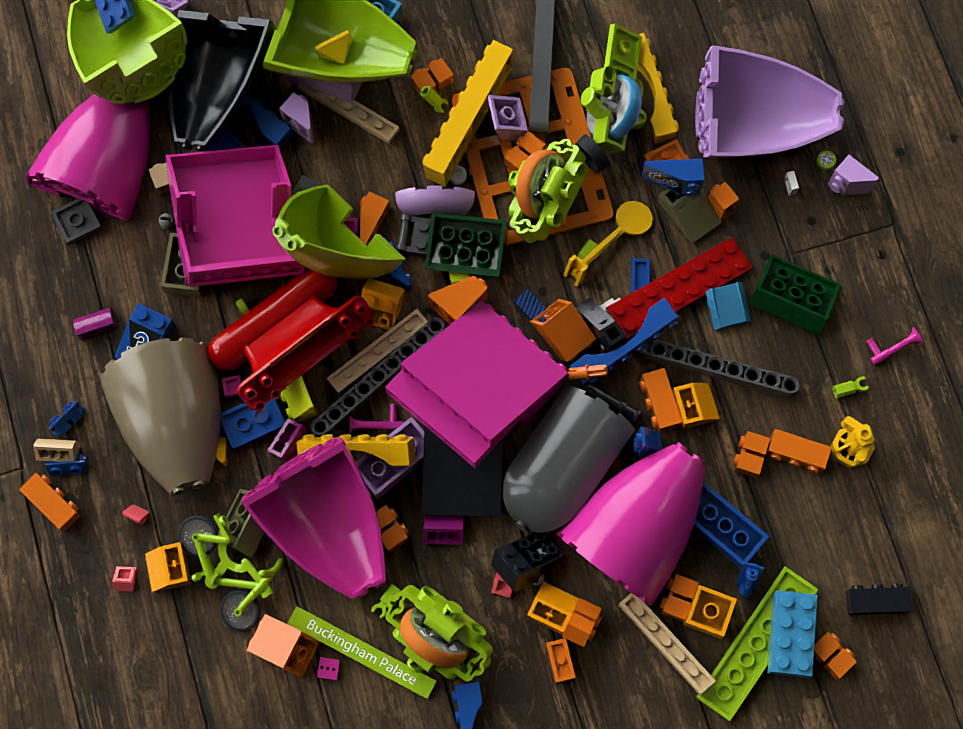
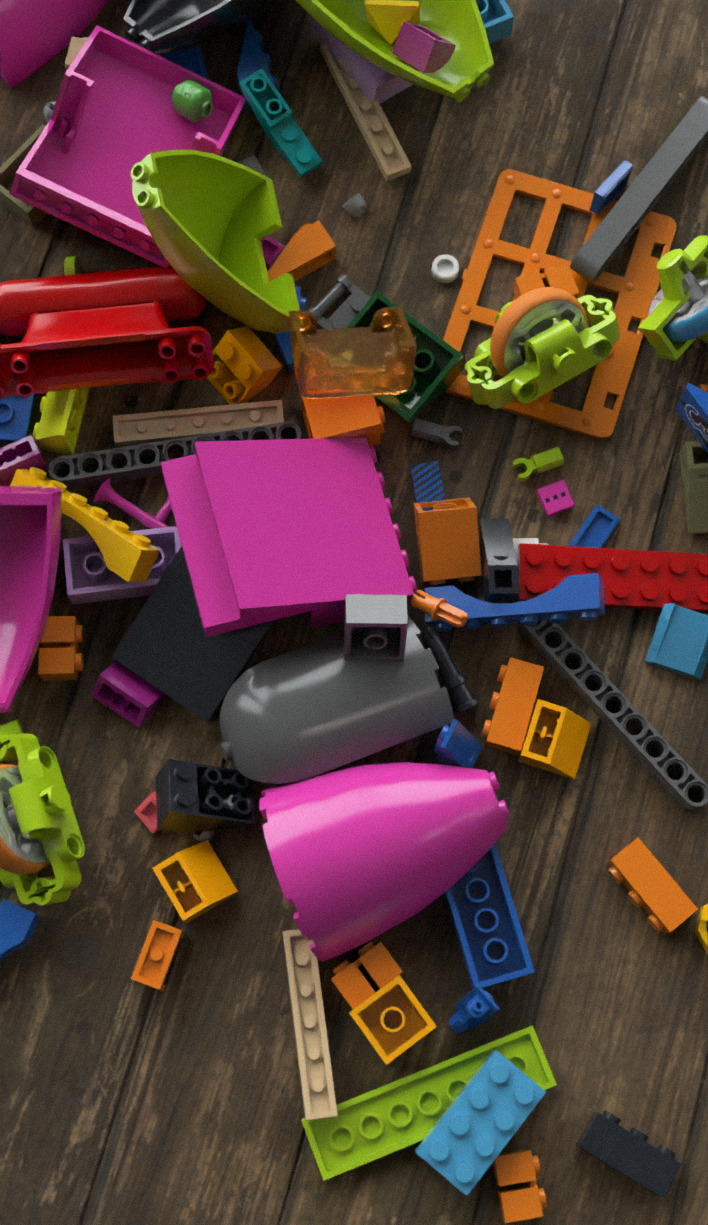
camera: 30 degrees right, 0 degrees up
lavender slope [279,92,314,144] -> none
lavender brick [395,186,475,216] -> none
orange piece [411,58,454,100] -> none
lime bar [420,85,448,113] -> none
yellow brick [422,40,514,187] -> none
lavender slope [487,95,528,141] -> none
orange piece [562,598,602,647] -> none
yellow piece [563,201,653,287] -> none
black tyre [575,134,610,173] -> none
orange piece [733,431,770,478] -> none
none -> bright green head [172,80,213,122]
none -> teal slope [239,68,323,178]
none -> clear orange windscreen [288,307,417,399]
none -> light grey hinge [342,193,366,217]
none -> dark grey brick [344,594,408,661]
none -> magenta brick [392,21,456,73]
none -> dark grey bar [411,418,463,450]
none -> dark pink tile [536,480,575,518]
none -> blue tile [589,160,633,215]

